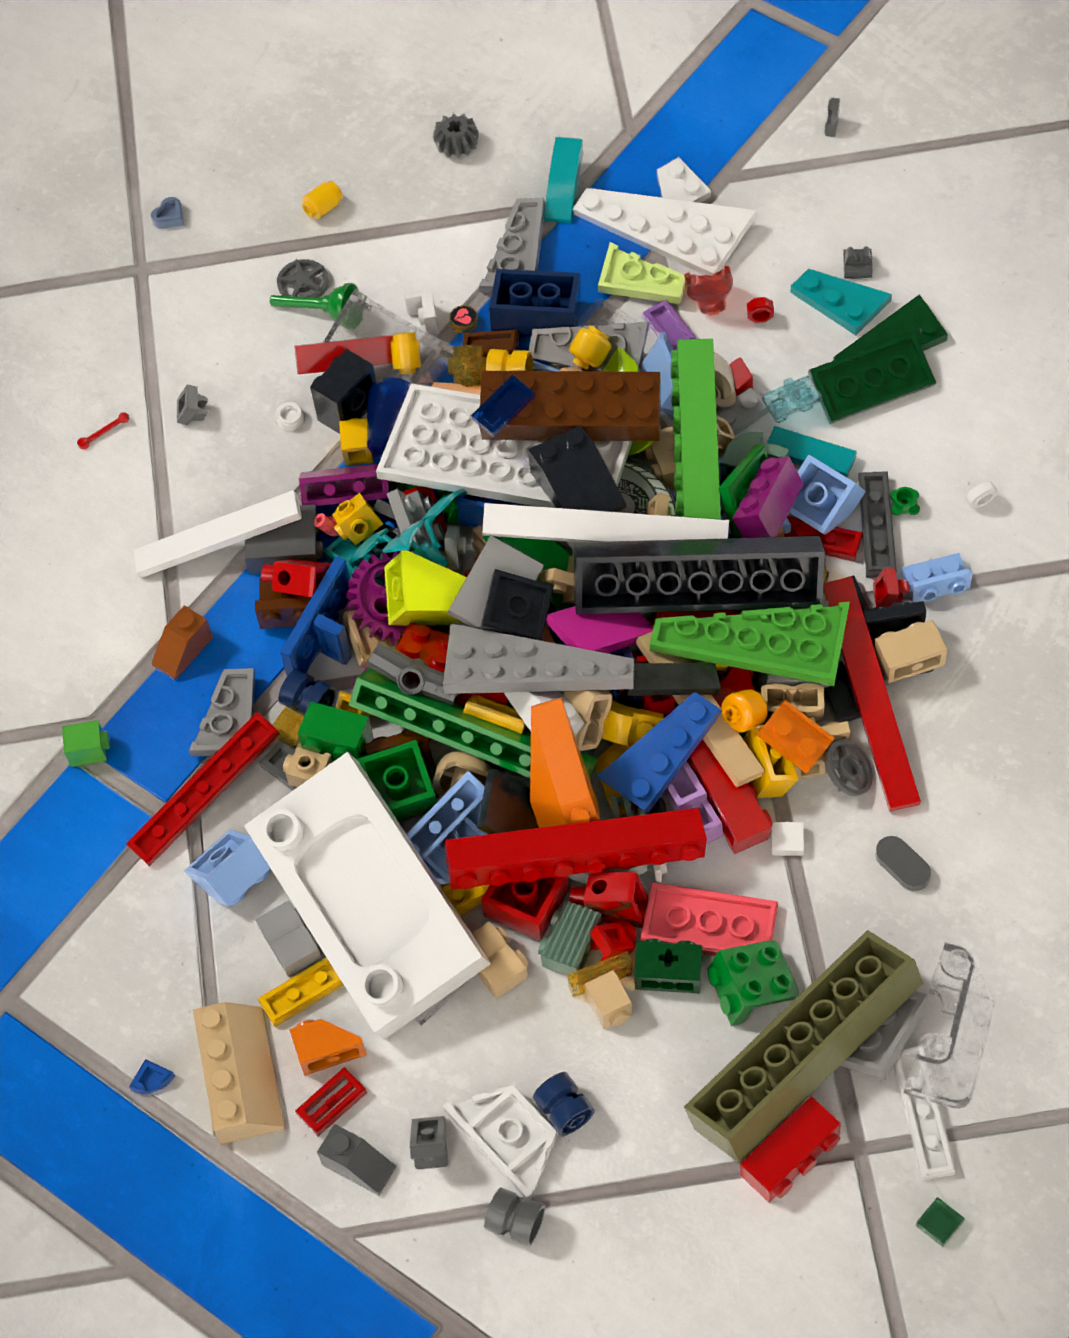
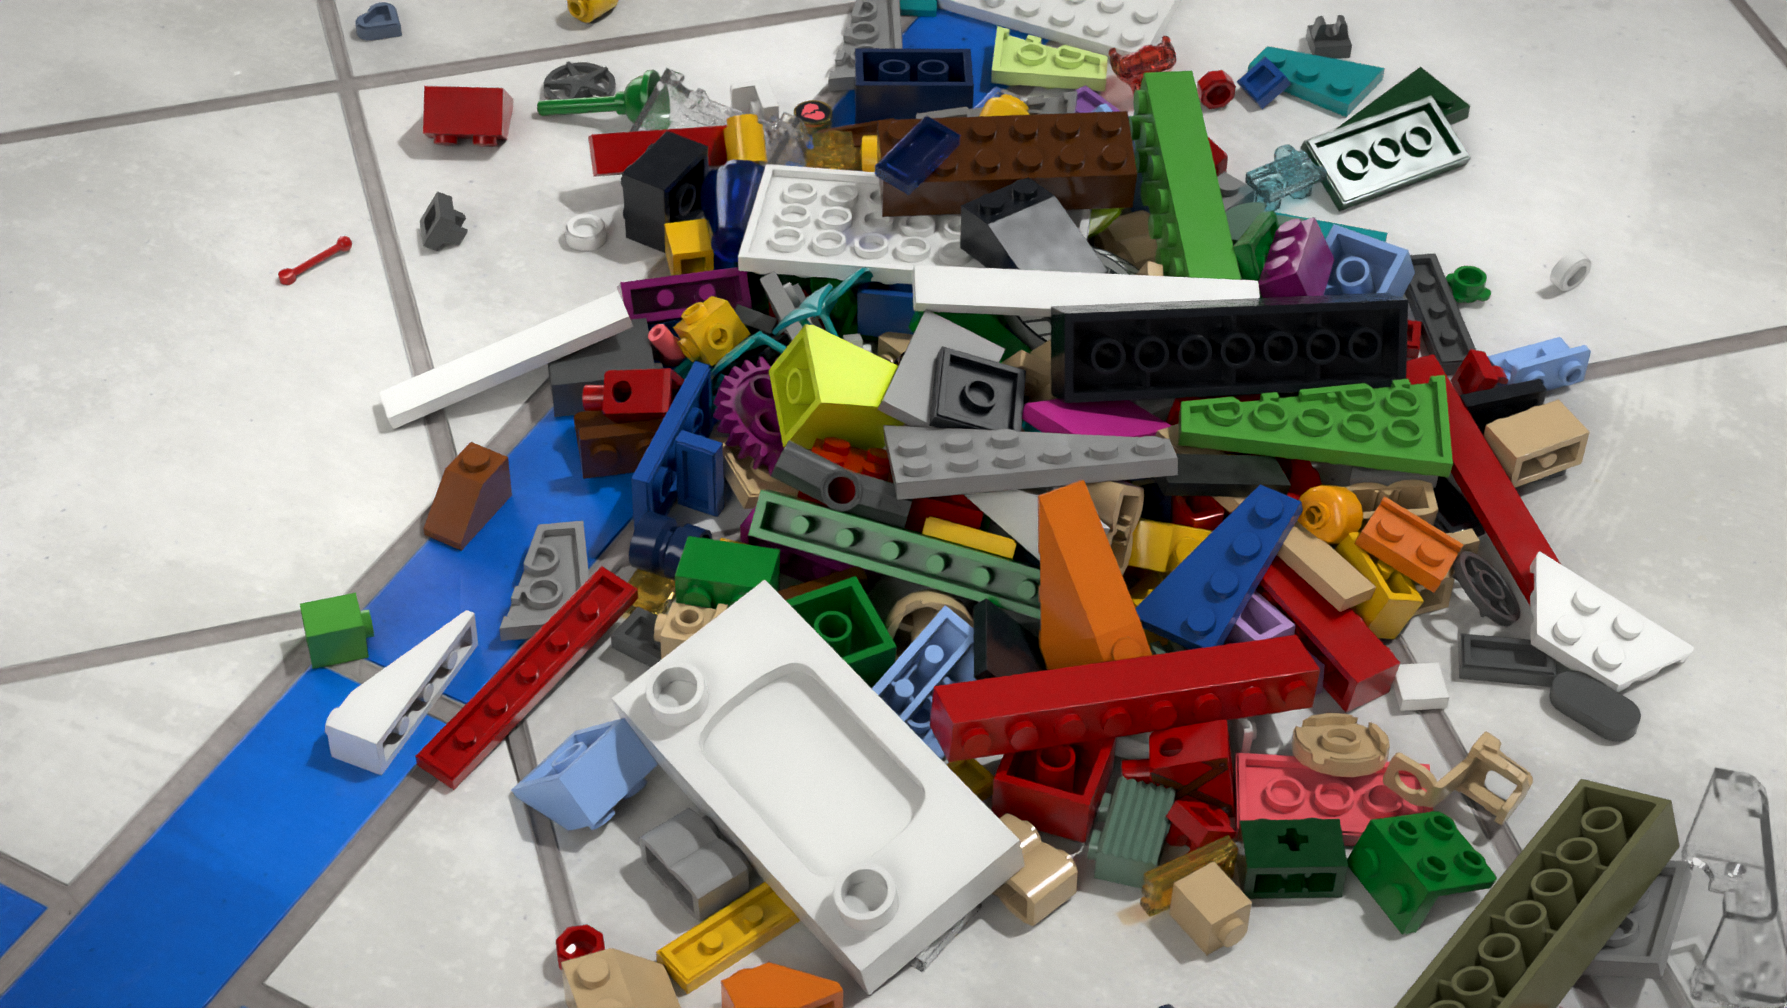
camera: 15 degrees left, 15 degrees down
none -> white slope [325,610,478,776]
none -> red slope [423,86,513,147]
none -> red tile [555,924,605,970]
none -> blue tile [1237,56,1291,109]
none -> tan tile [1291,713,1390,777]
none -> tan piece [1382,731,1533,826]
none -> dark grey tile [1458,633,1557,687]
none -> white wing [1530,551,1694,692]

